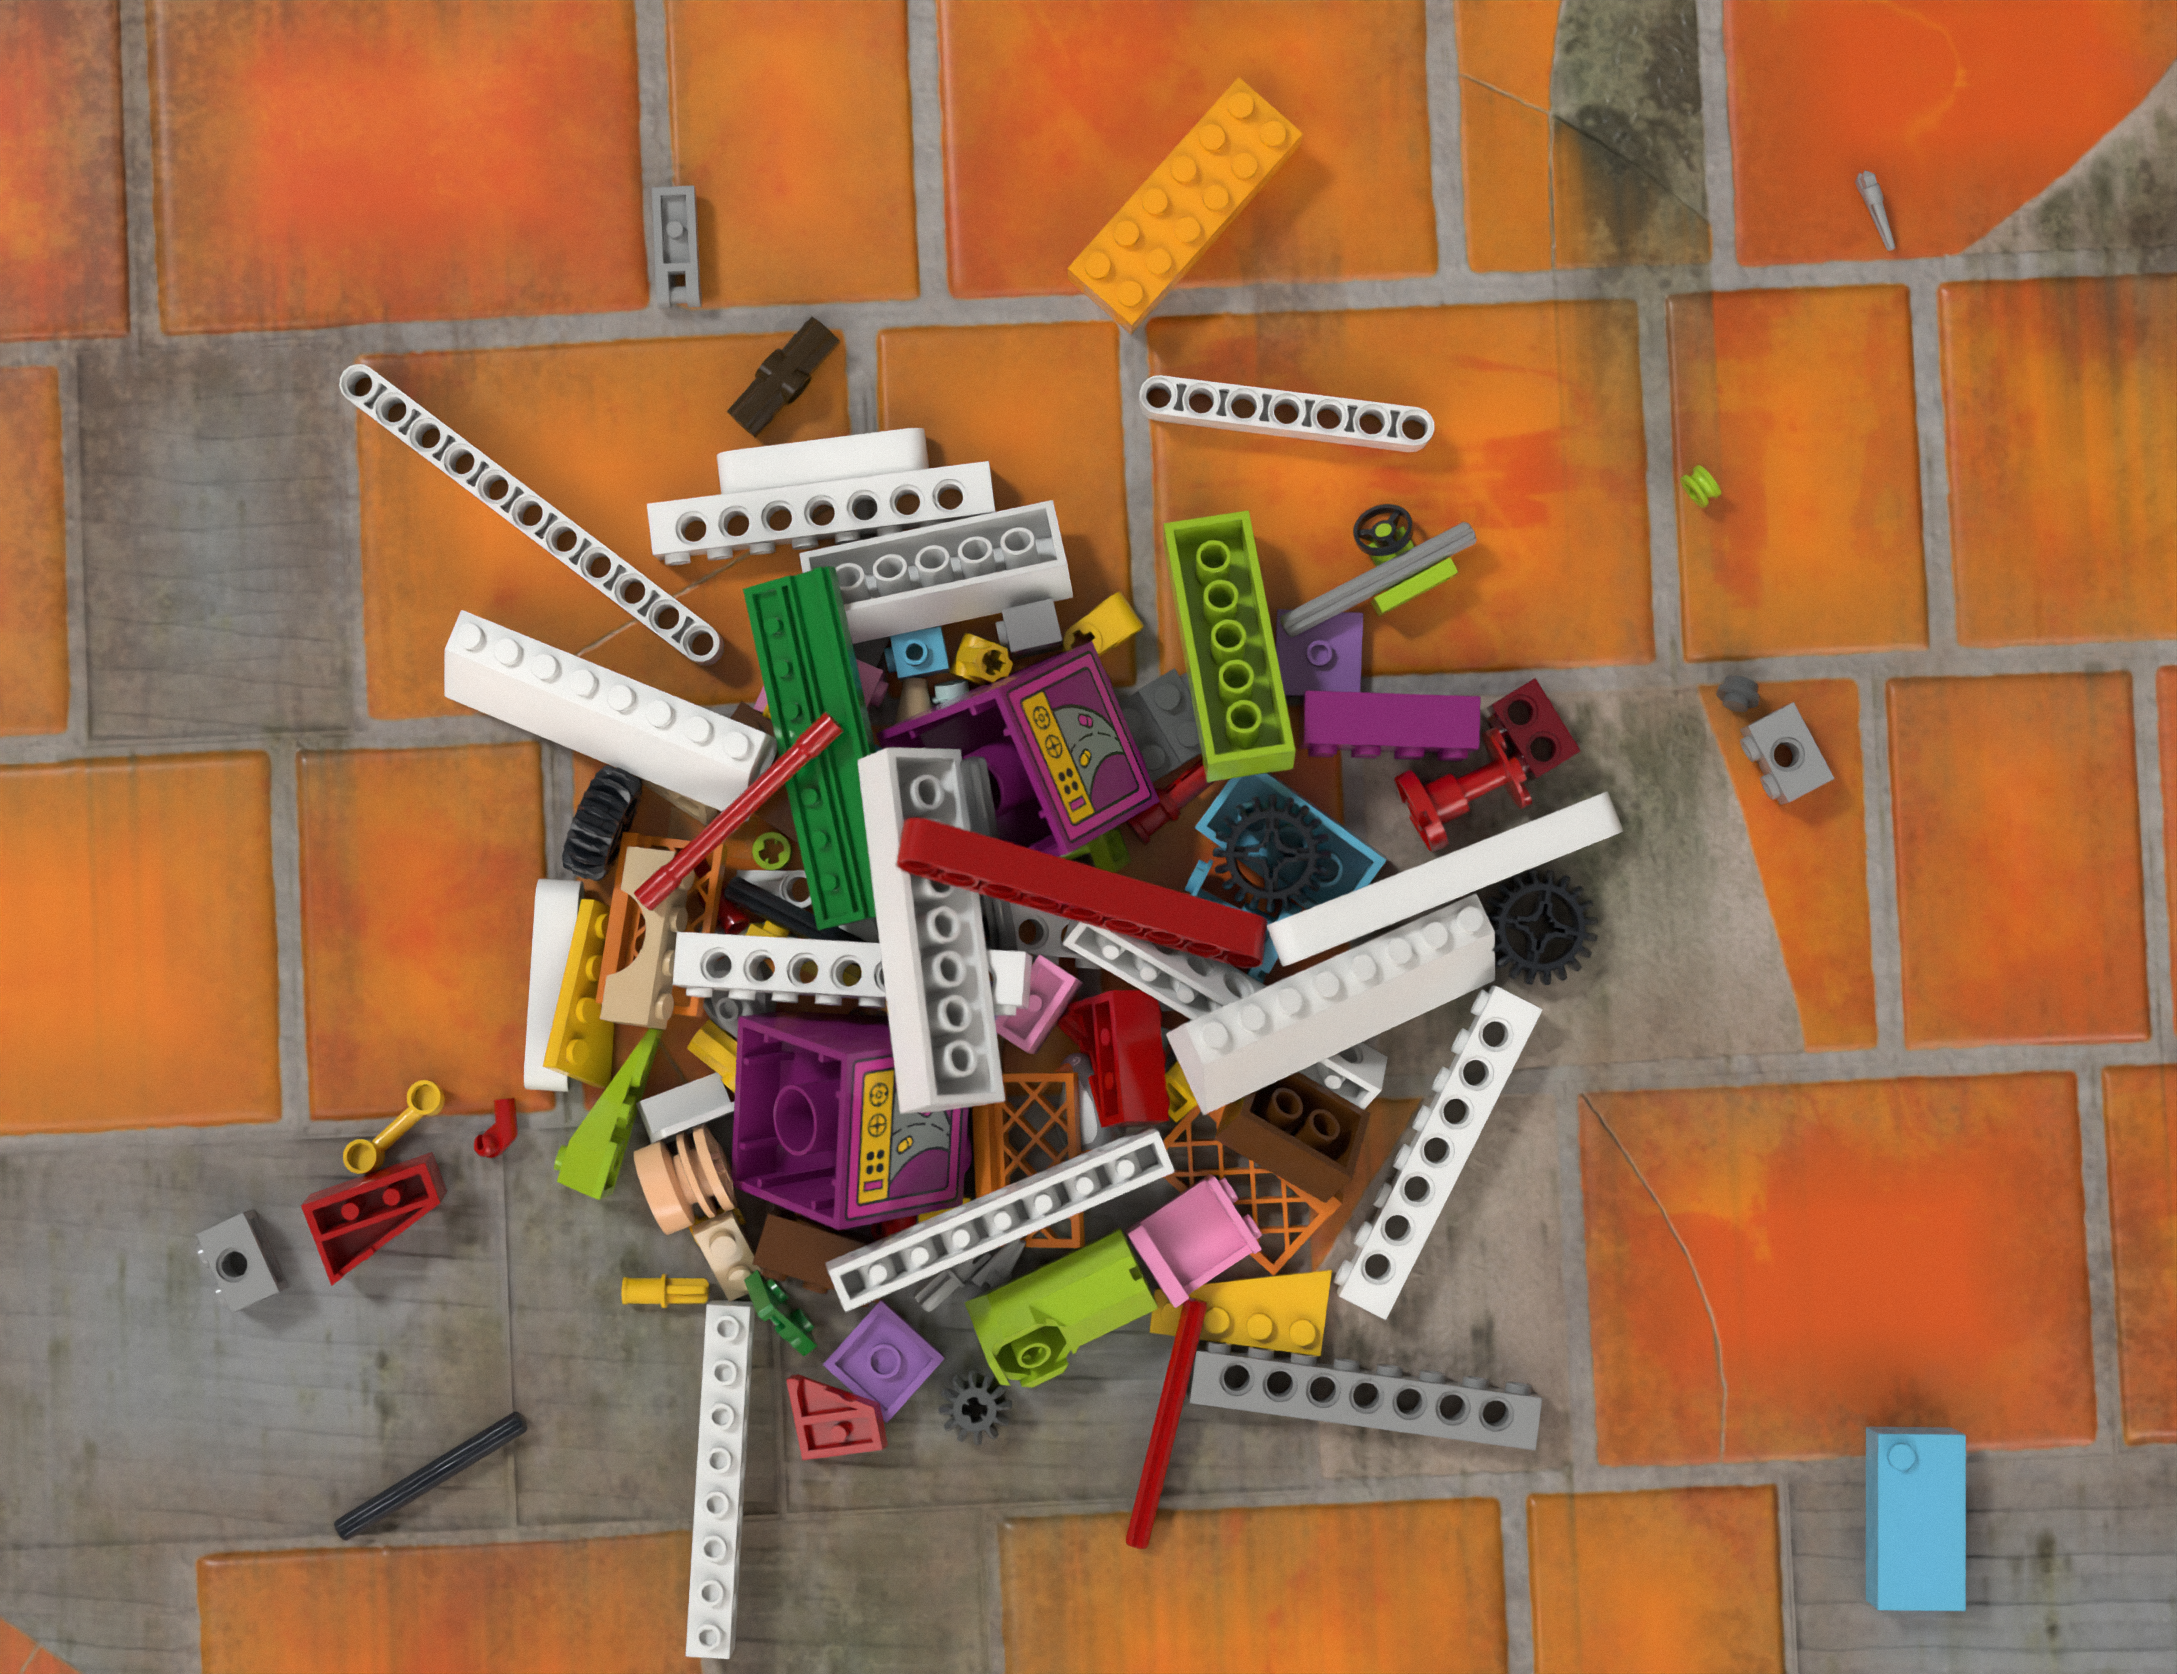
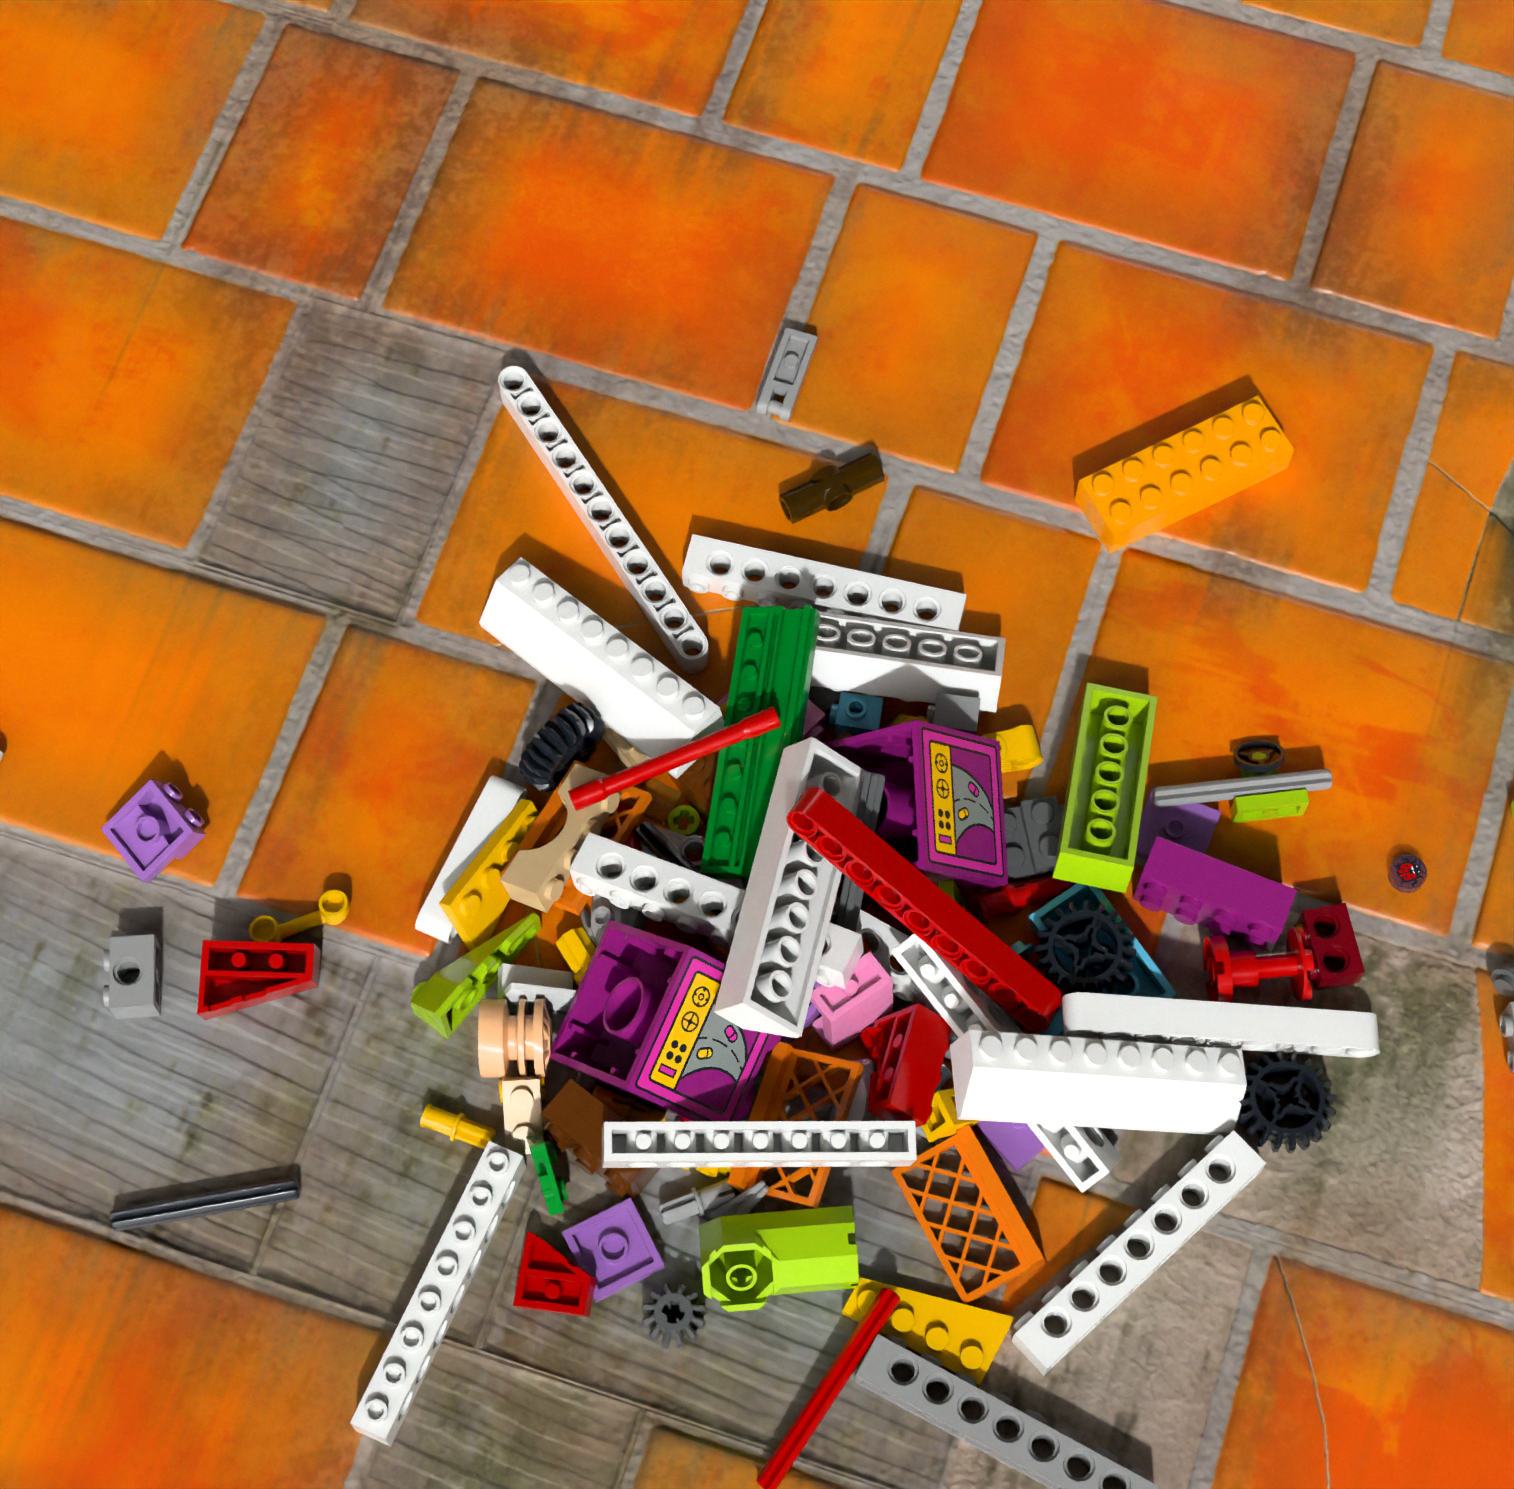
camera: 20 degrees right, 20 degrees down
red arm [473,1098,518,1158] -> none
white beam [716,428,929,494] -> none
bright pink panel [1124,1174,1262,1308] -> none
white beam [1139,375,1435,452] -> none
reddish brown brick [1215,1072,1370,1203] -> none
none -> medium lavender plate [101,779,206,883]
none -> tile [1388,854,1427,893]

